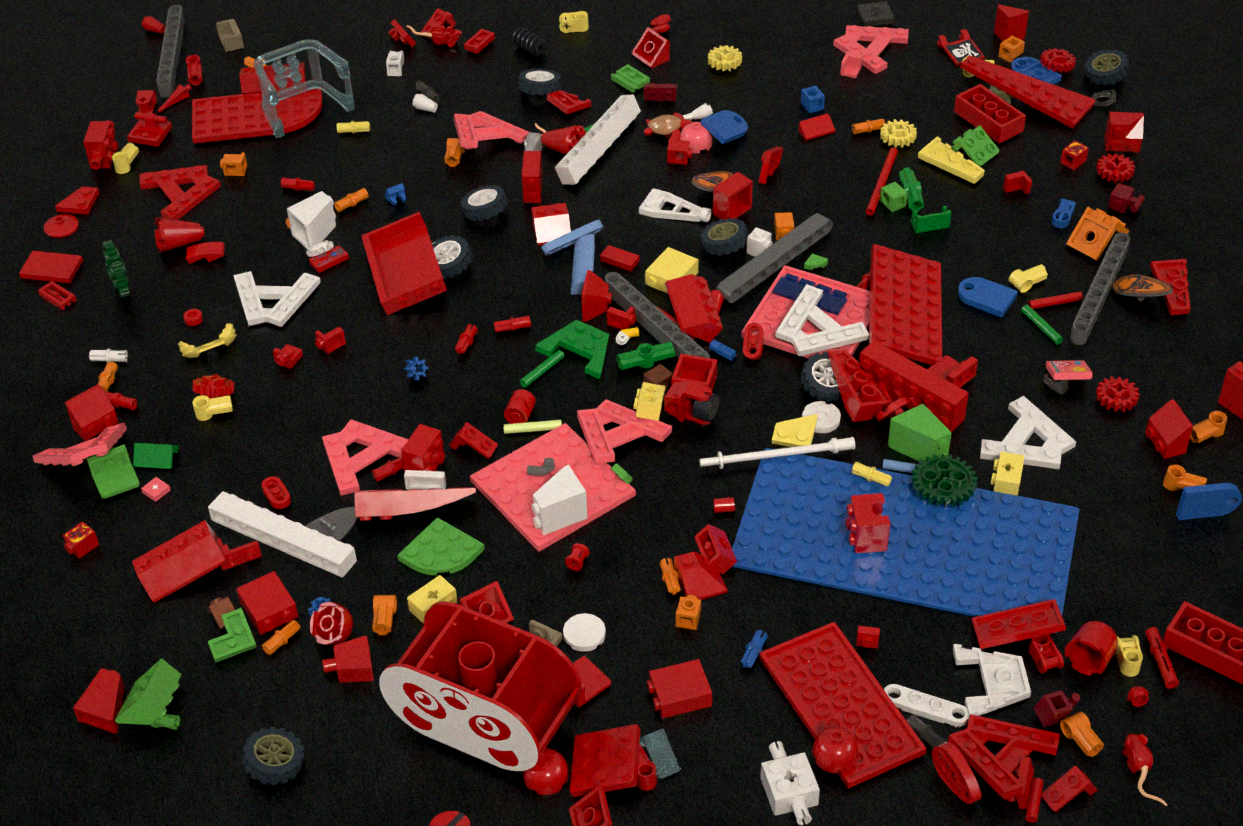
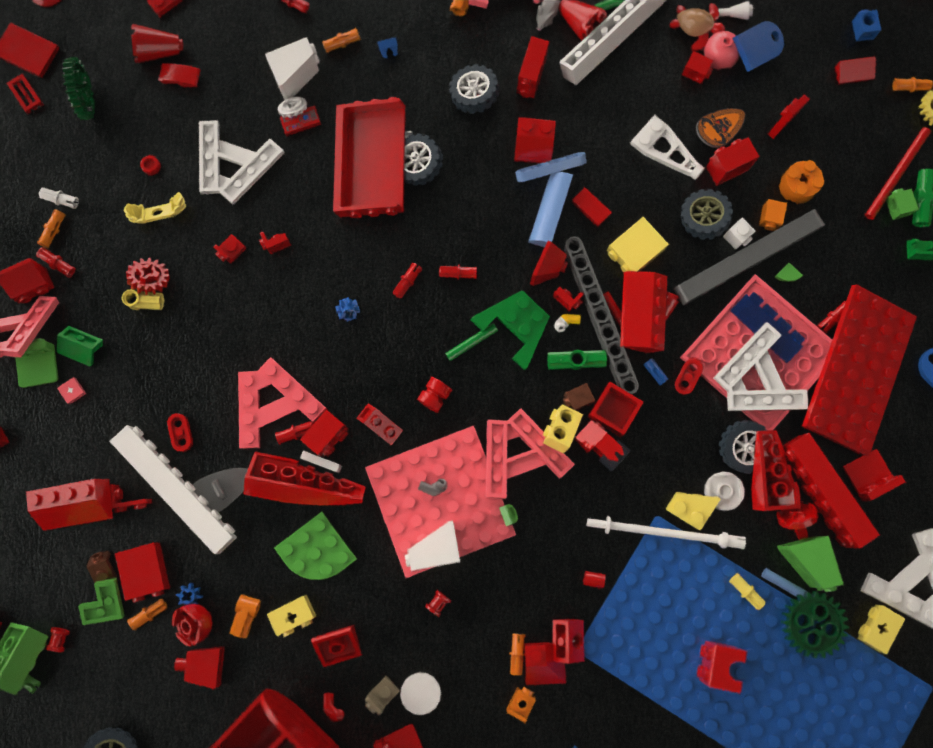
camera: 15 degrees right, 35 degrees up
yellowish green piece [504,420,562,434] -> none
none -> red bush [46,627,70,652]
none -> orange brick [779,160,824,204]

